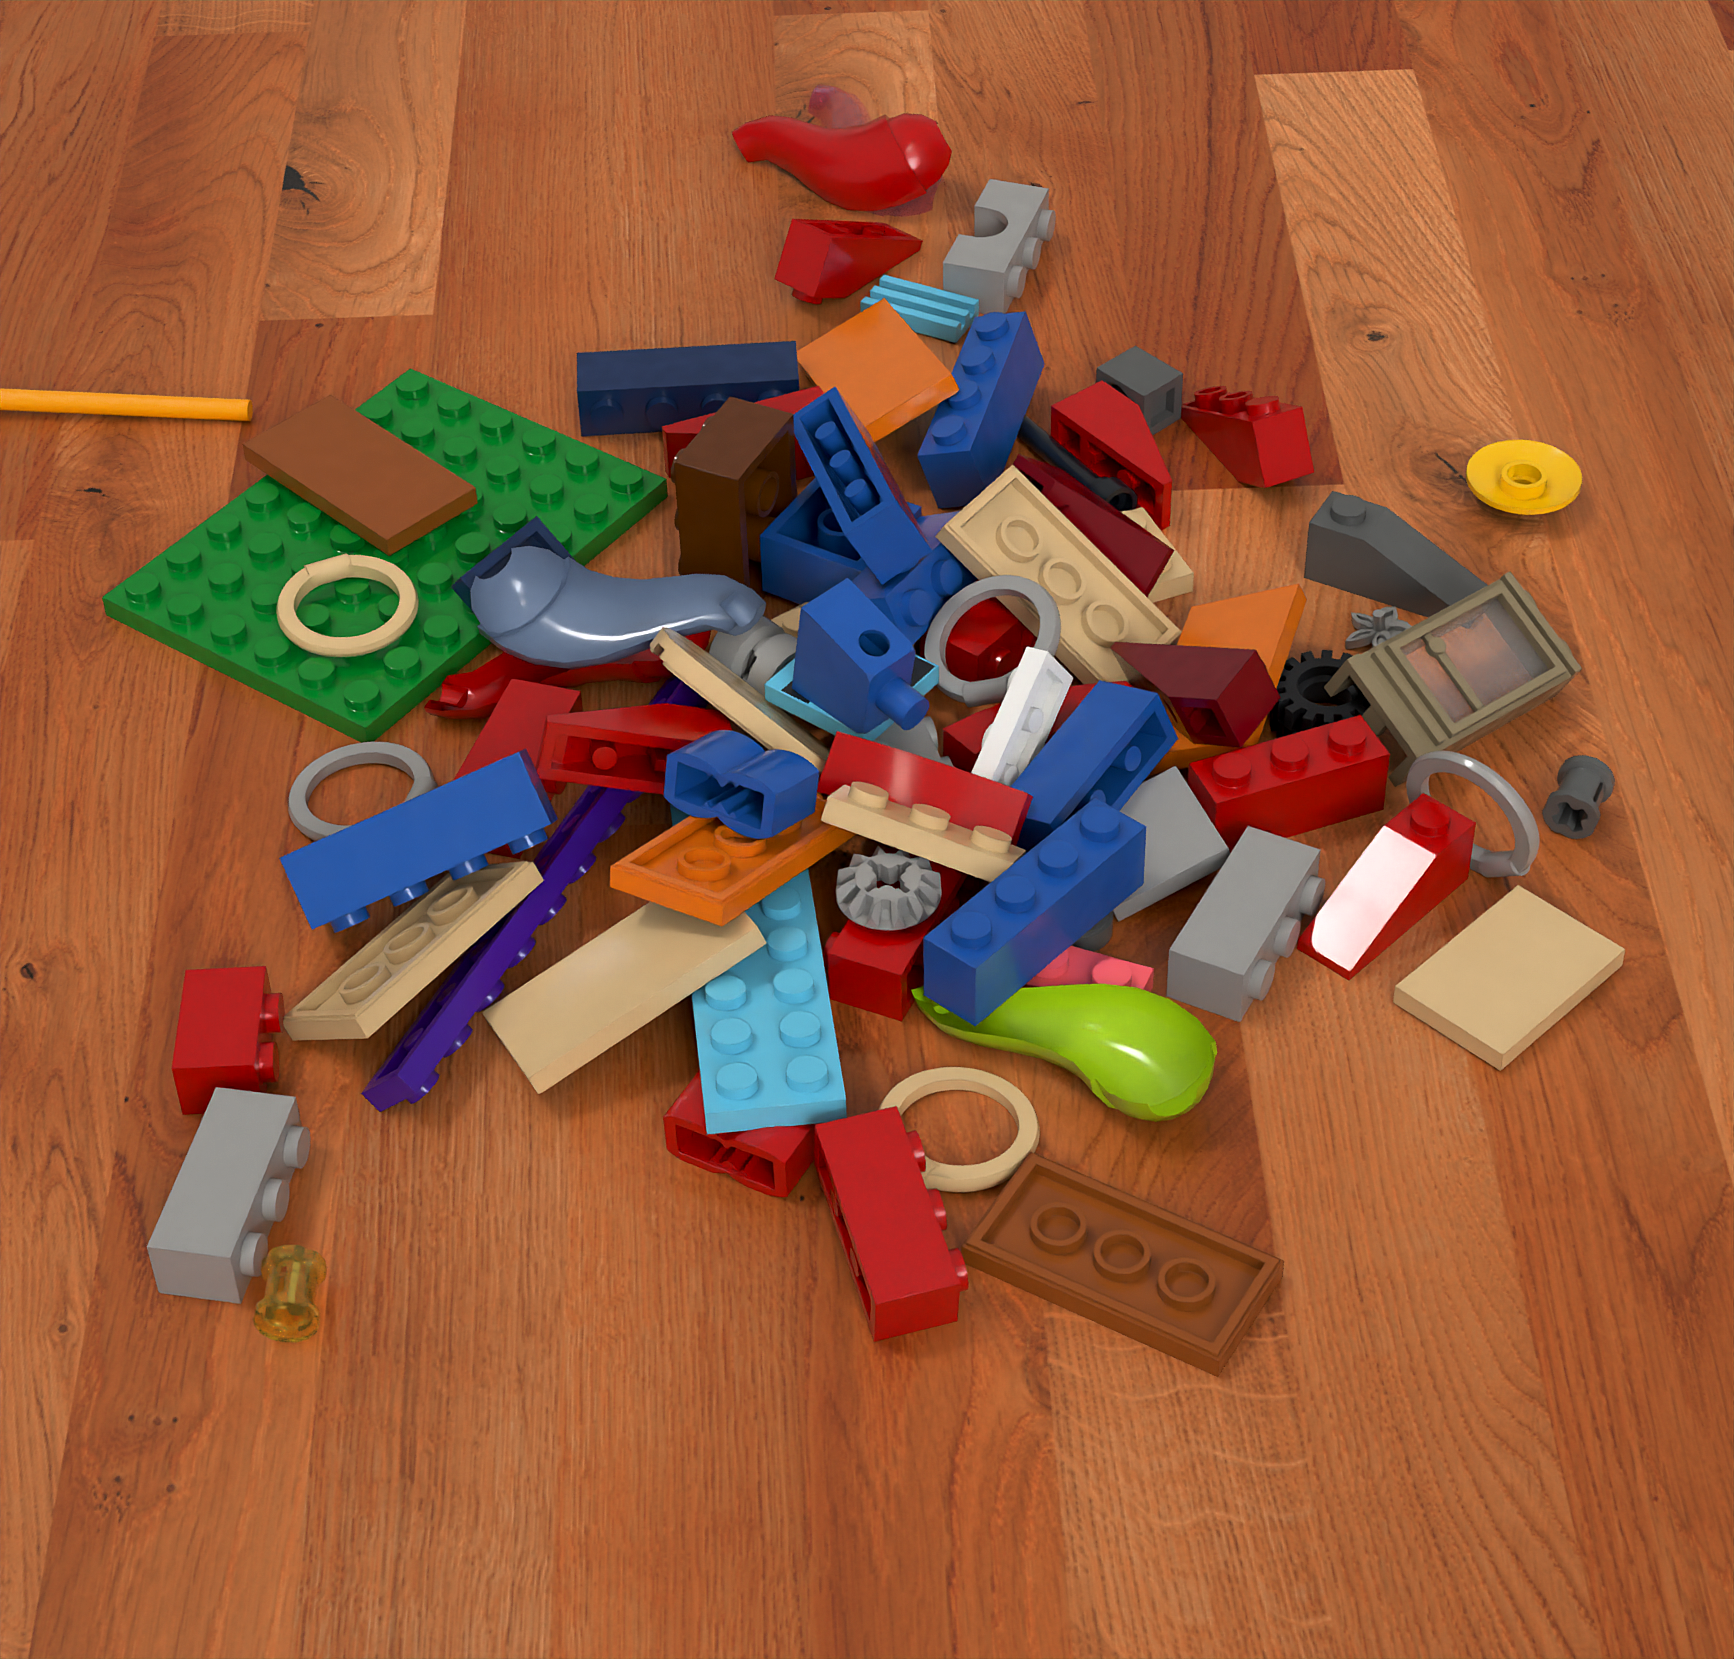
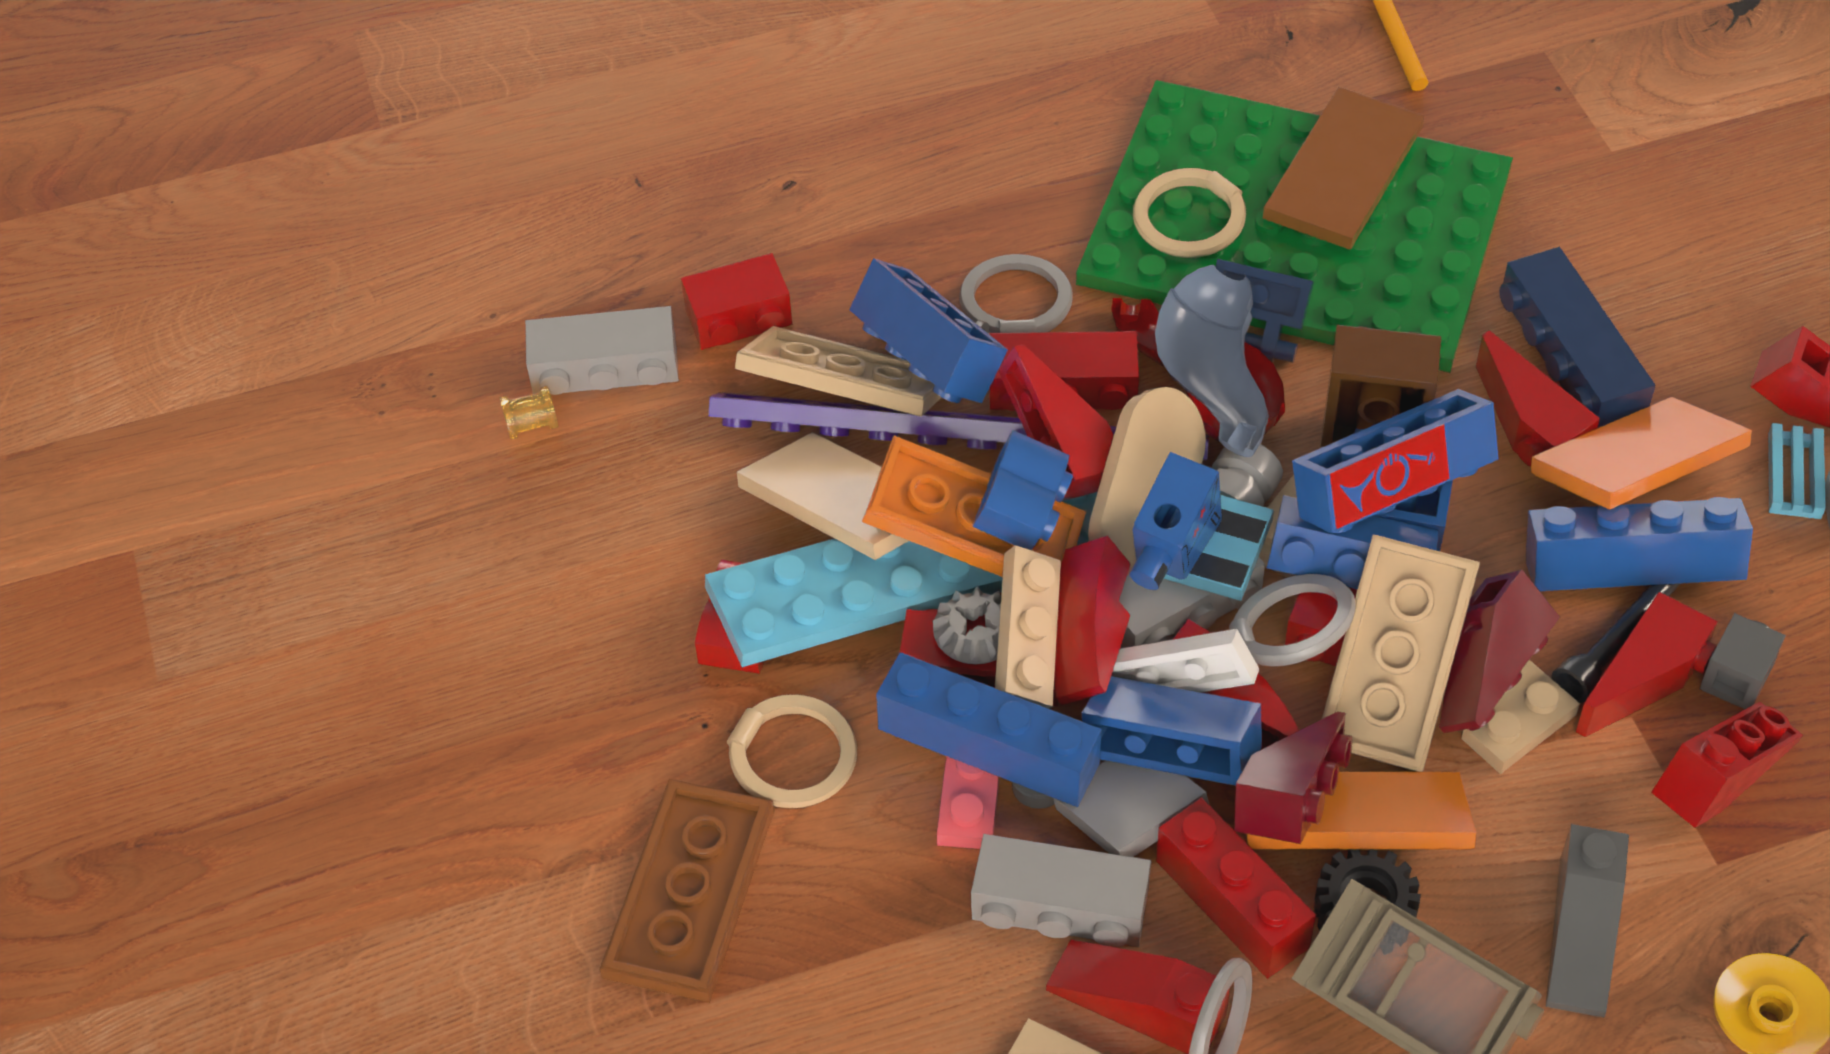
camera: 75 degrees right, 10 degrees up
red brick [814,1106,969,1342] -> none
lime animal [911,984,1217,1122] -> none
light grey plant [1345,606,1412,649] -> none

